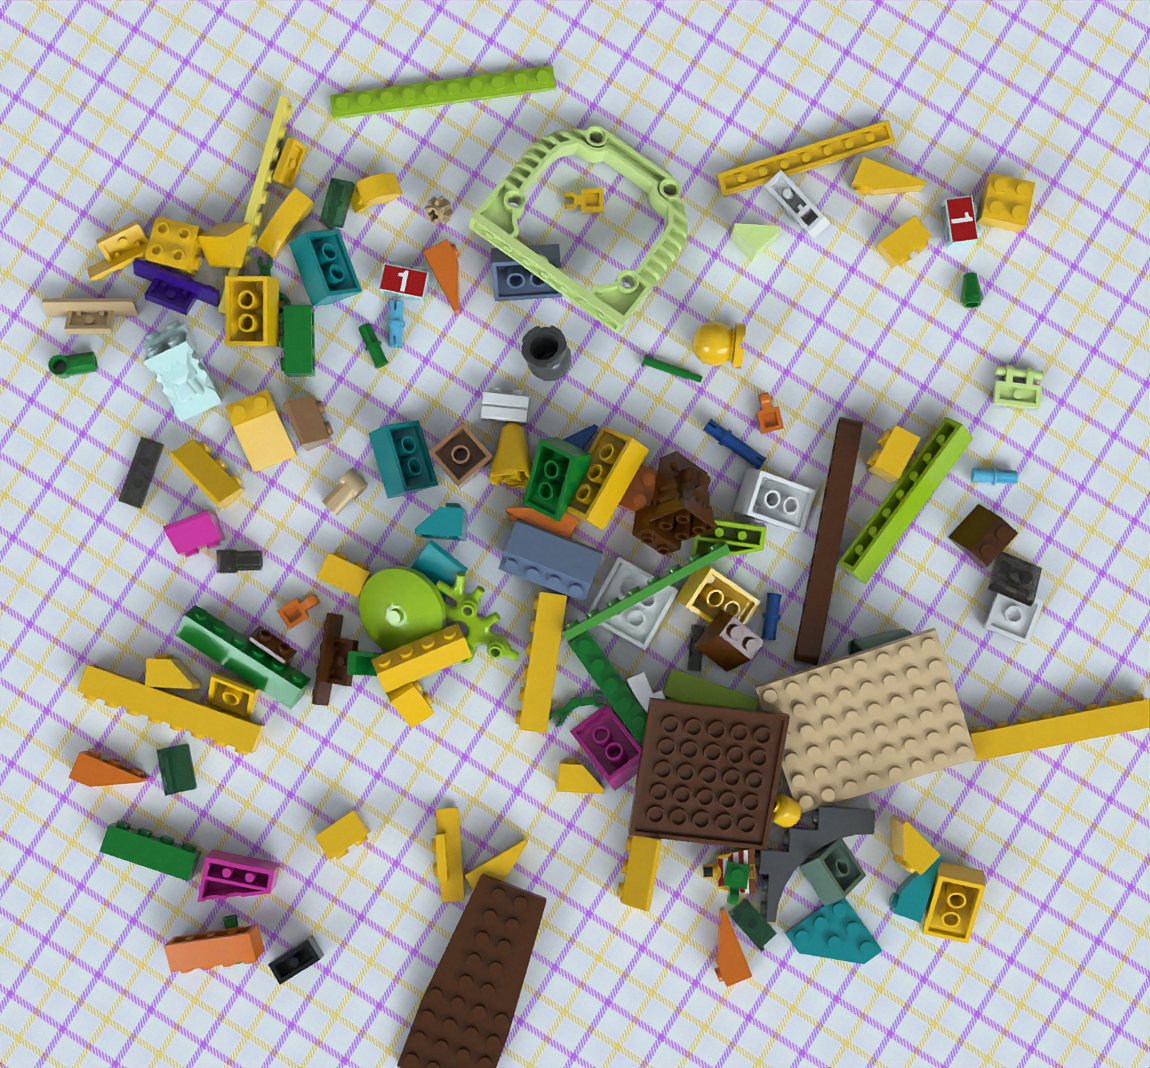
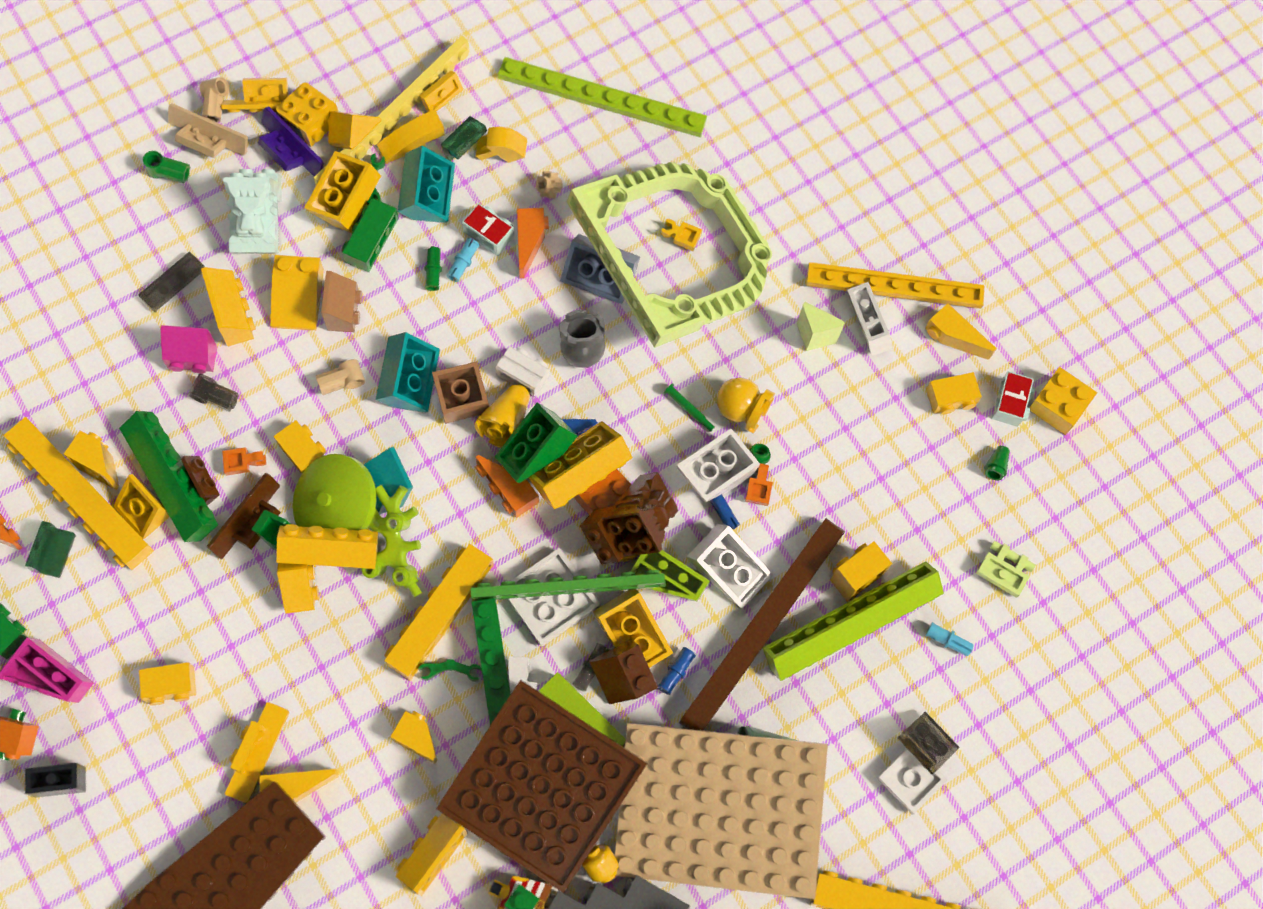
camera: 20 degrees right, 15 degrees down
teal slope [414,503,468,541] -> none
sand blue slope [498,519,603,602] -> none
dark pink slope [570,704,641,791] -> none
reddish brown slope [947,504,1018,568] -> none
none -> tan piece [200,77,229,123]
none -> white slope [676,429,760,503]
none -> green plate [749,444,771,464]

